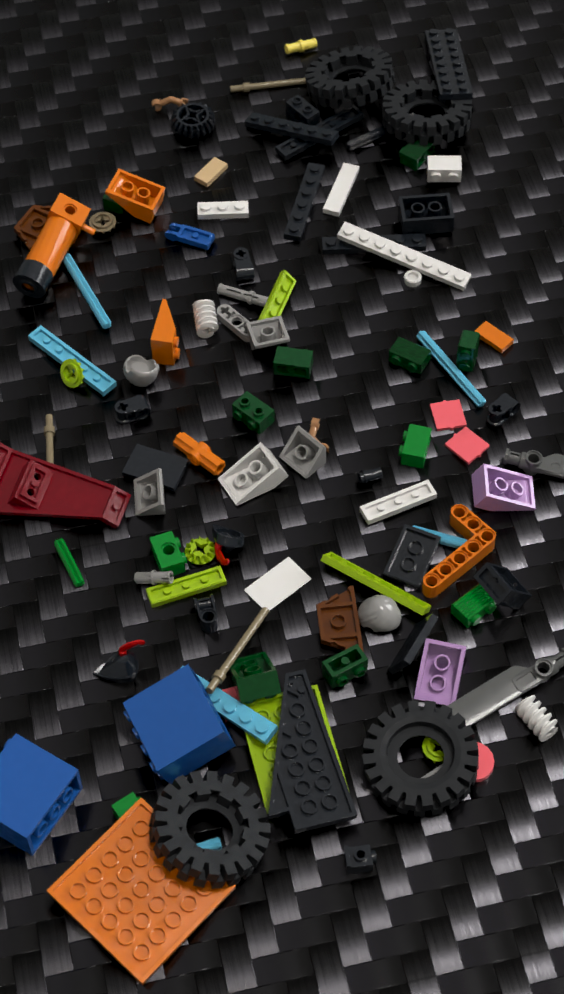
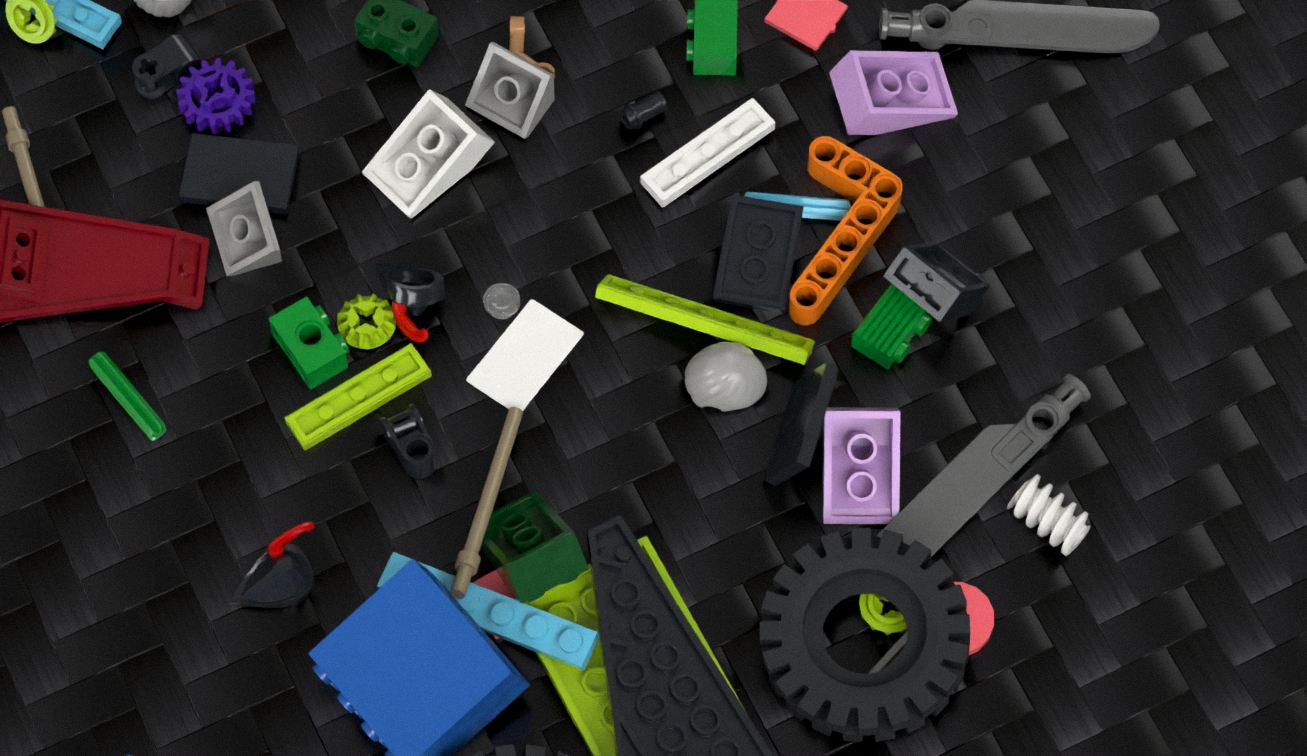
camera: 15 degrees left, 10 degrees up
light grey axle [134,570,174,585] -> none
orange piece [173,432,225,476] -> none
reddish brown wing [316,585,364,652] -> none
dark green brick [322,644,368,689] -> none
none -> dark purple gear [176,58,256,134]
none -> clear plate [483,283,520,319]

